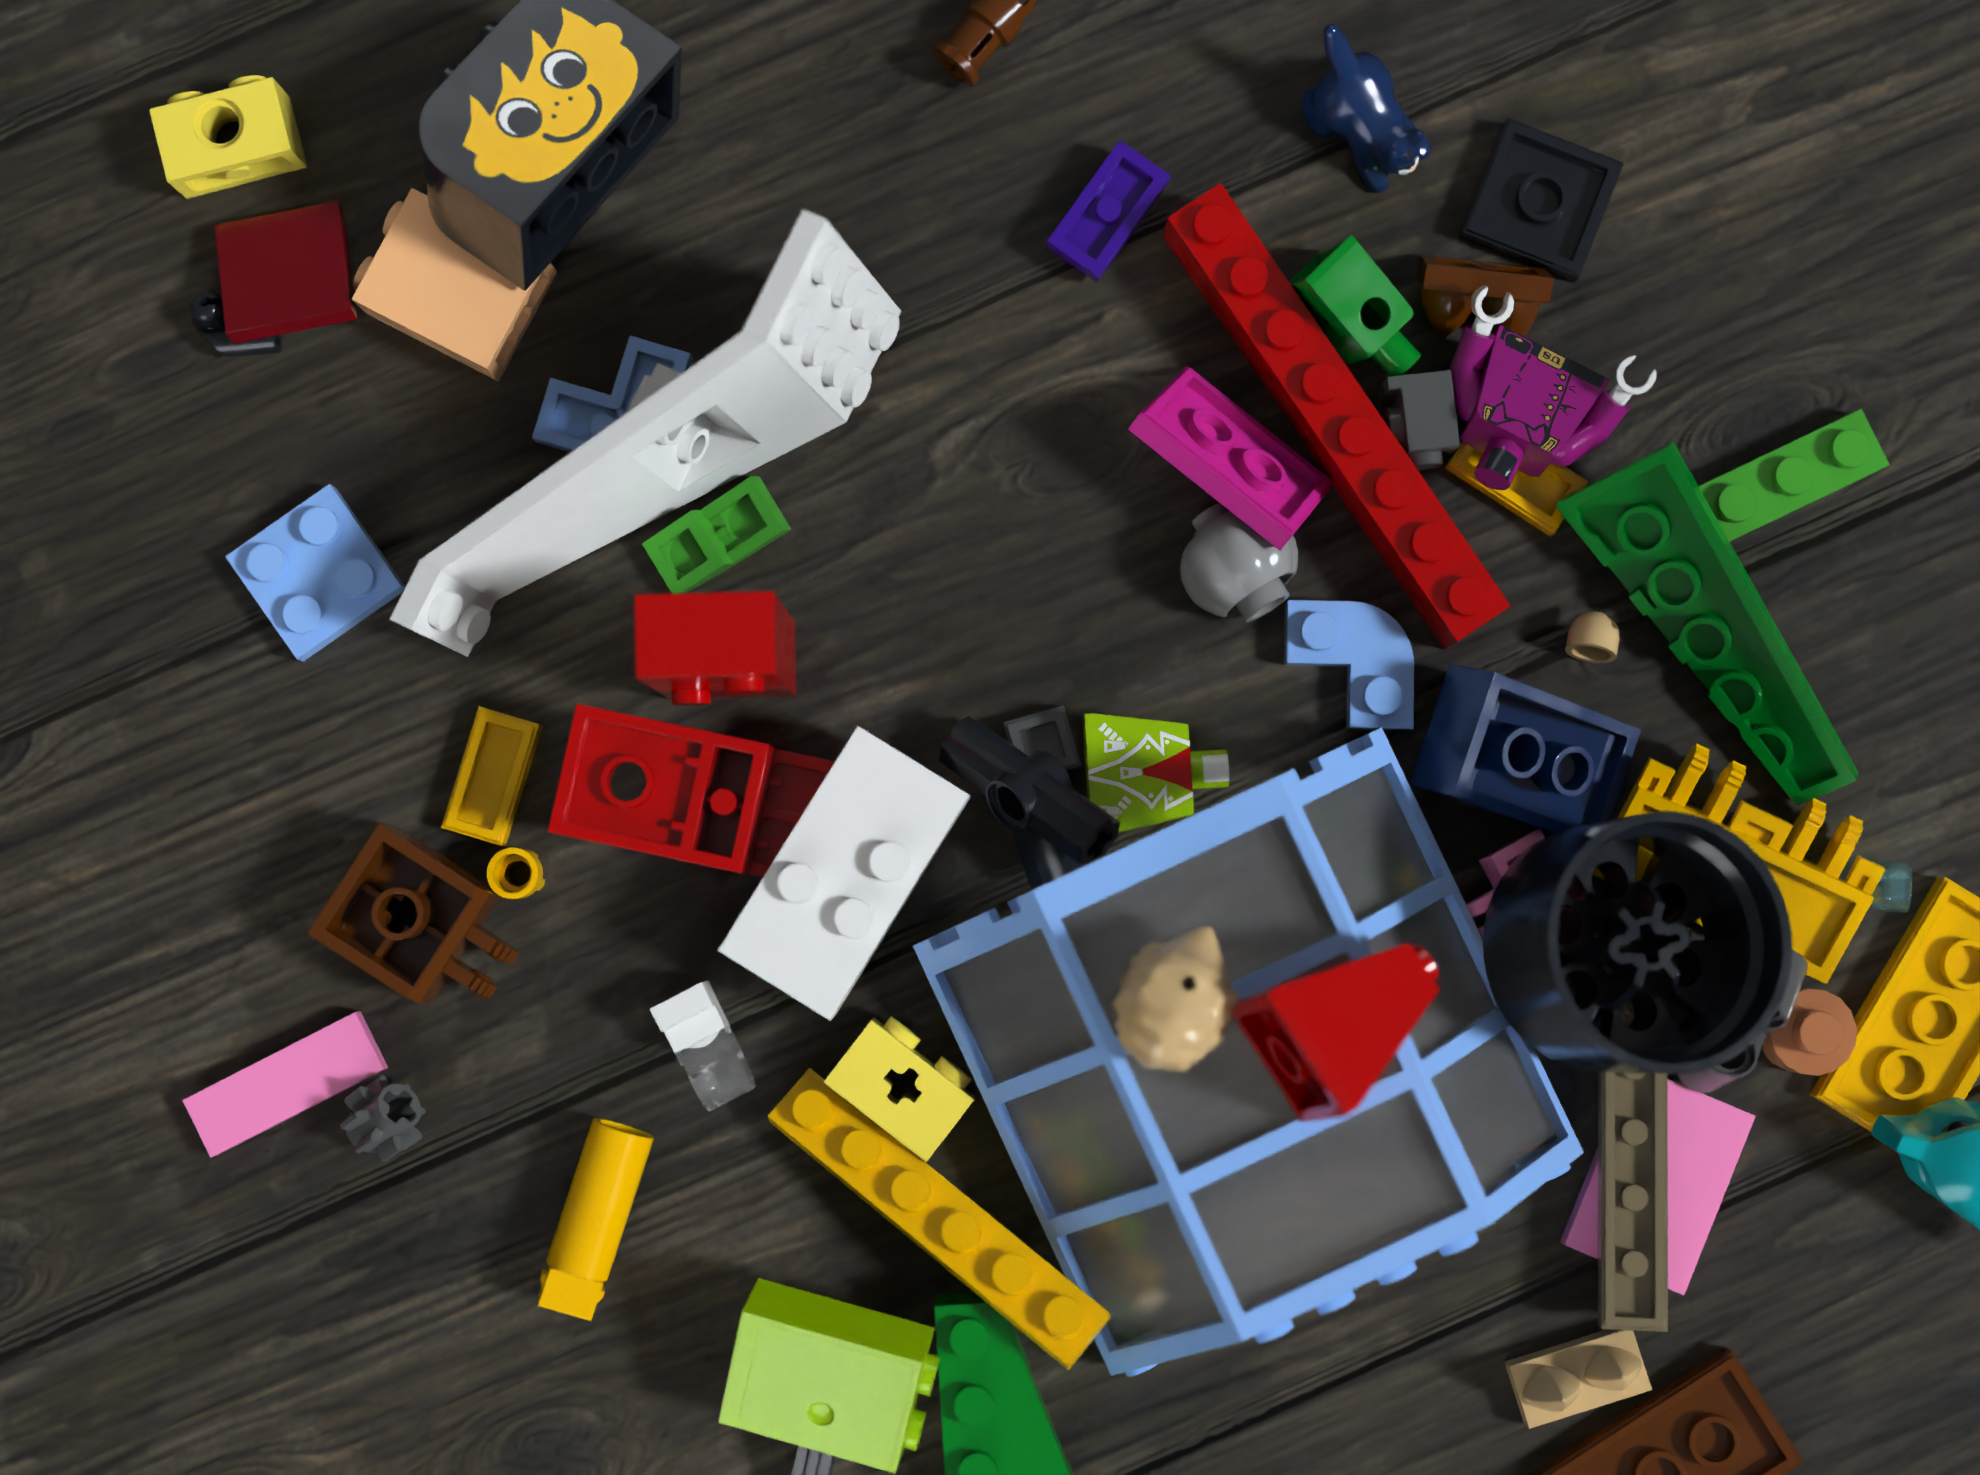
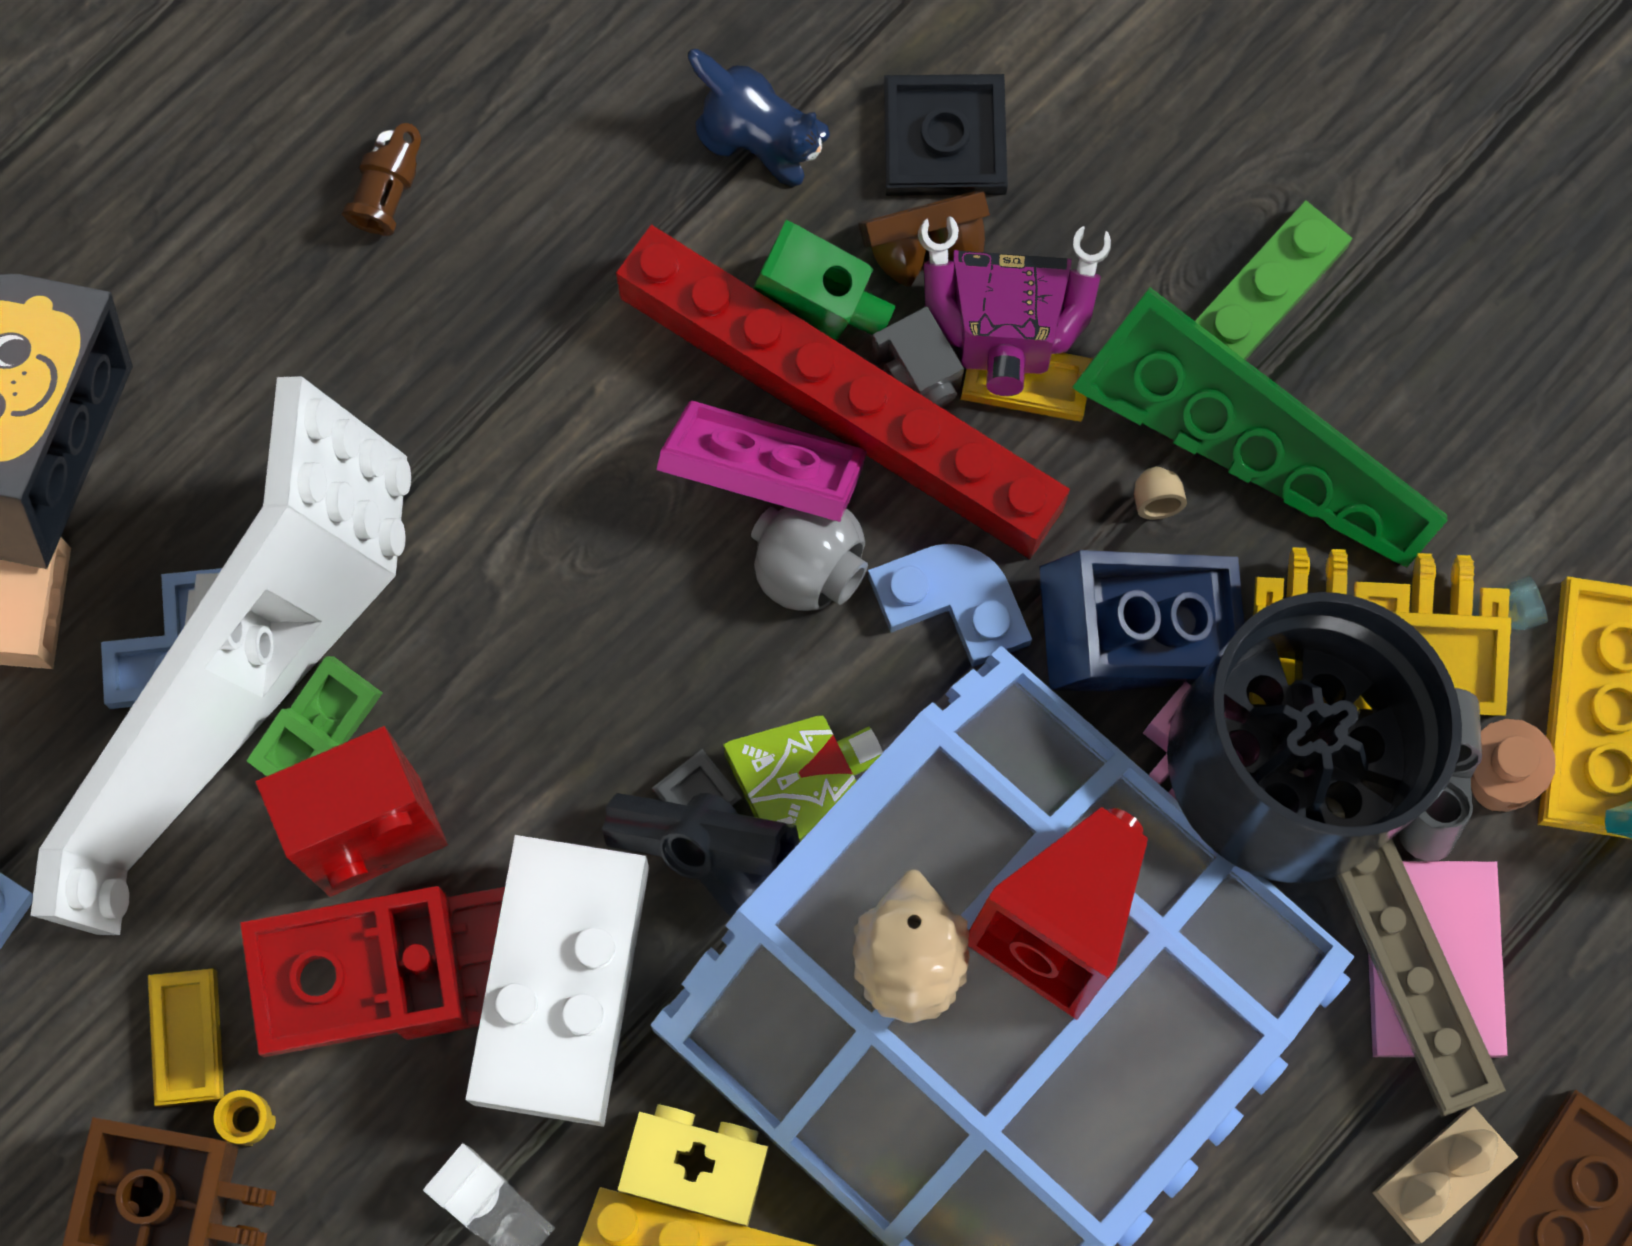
camera: 25 degrees left, 10 degrees down
dark purple plate [1046,140,1171,283] -> none

